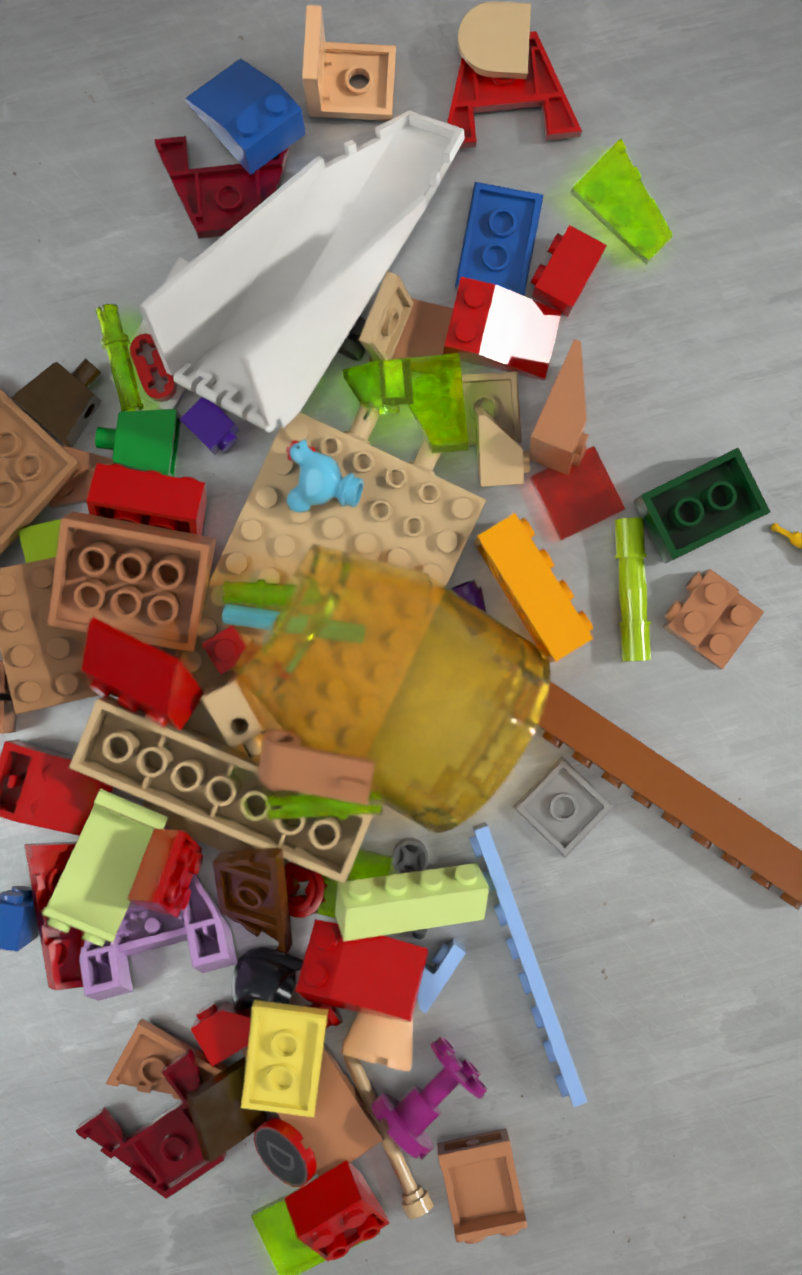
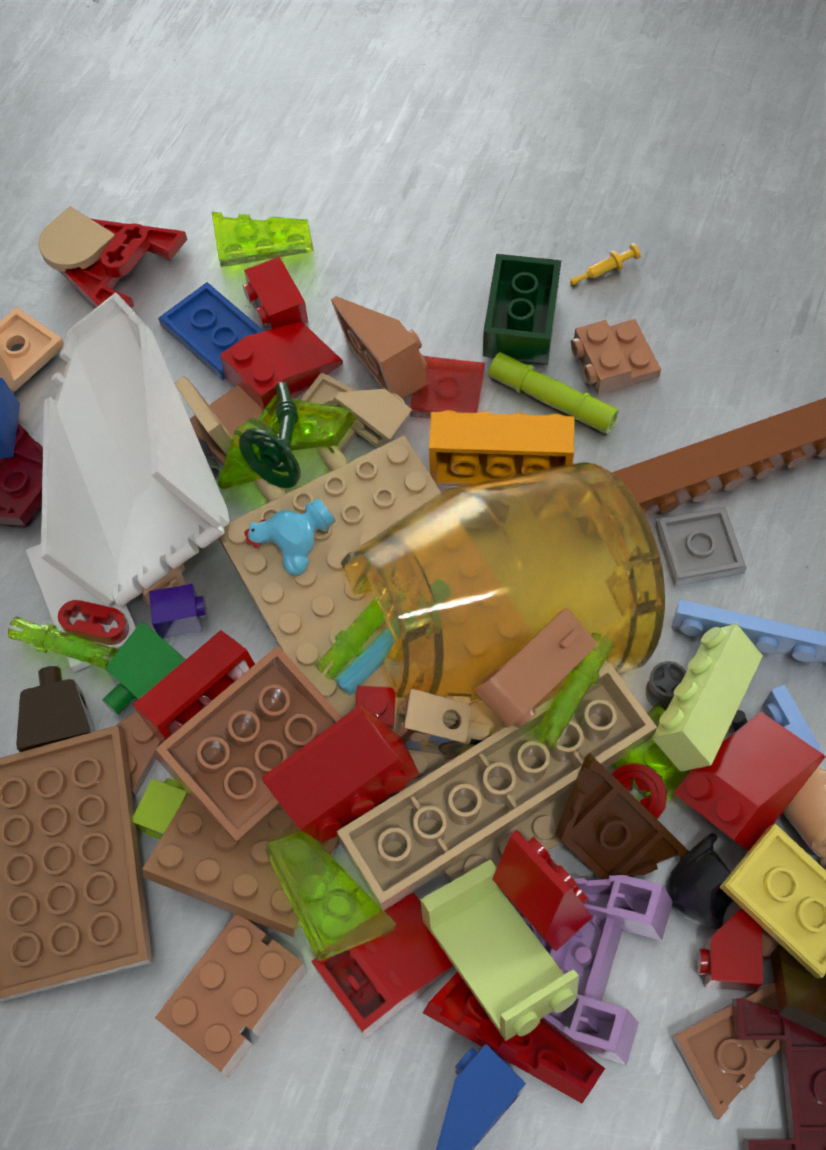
camera: 50 degrees left, 25 degrees down
none -> red beam [101,223,150,278]
none -> dark green dish [239,382,301,488]
none -> clear neon green wing [265,831,396,962]

